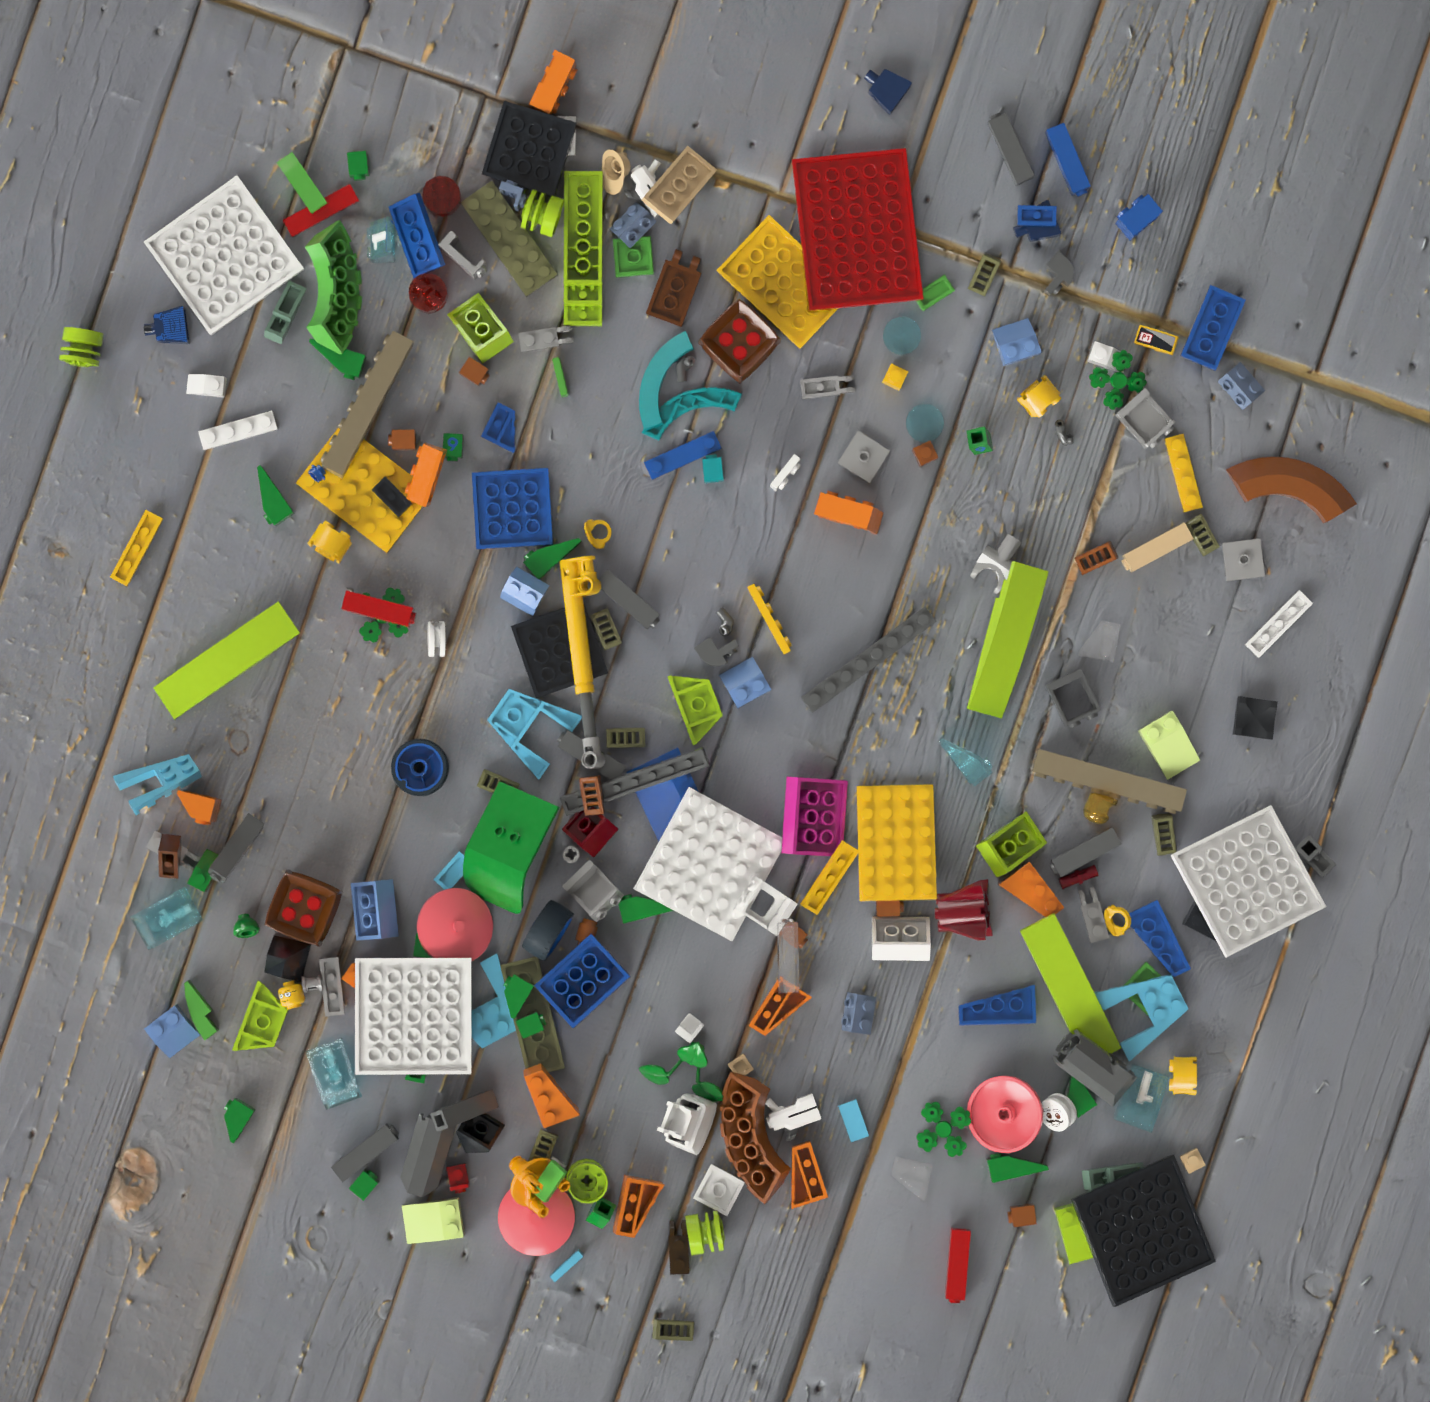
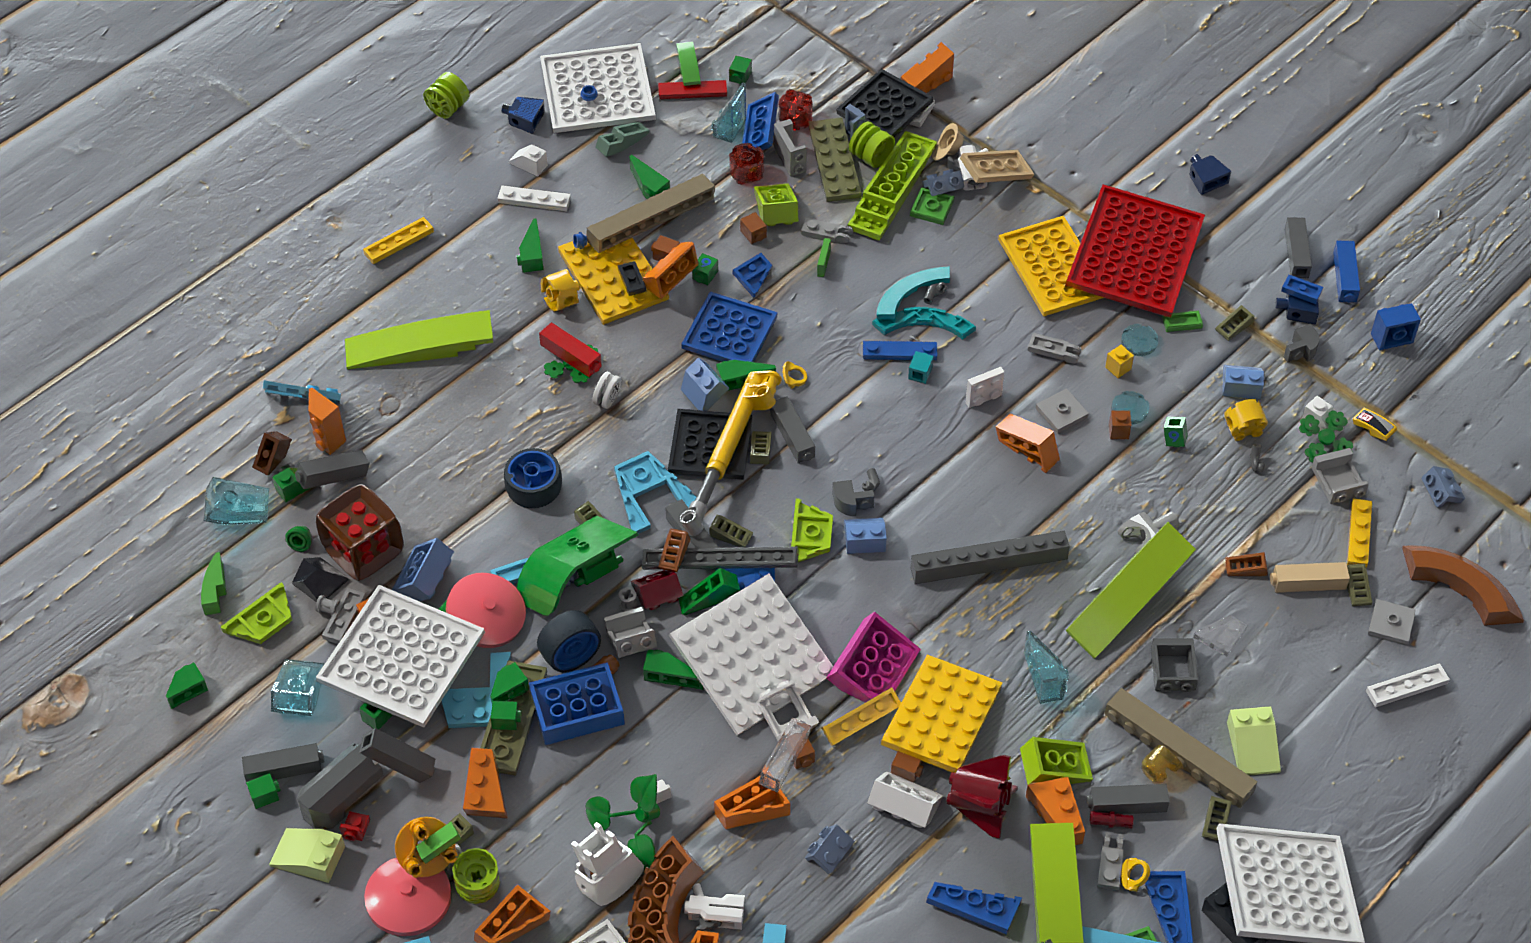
camera: 30 degrees right, 35 degrees down
medium blue slope [144,1004,200,1058] -> none
yellow head [278,981,305,1010] -> none
bright green brick [305,220,362,354] -> none
black slope [456,1113,505,1153] -> none
green brick [585,1198,616,1229] -> none
reddish brown tile [646,249,702,327] -> none
reddish brown piece [698,299,781,384] -> none
tan plate [727,1053,754,1075] -> none
yellow plate [747,584,792,655] -> none
blue plate [1180,285,1246,371] -> none
black brick [1233,696,1278,740] -> none
dark grey brick [1295,835,1336,878] -> none
none -> blue plate [581,85,598,101]
none -> green slope [679,568,741,615]

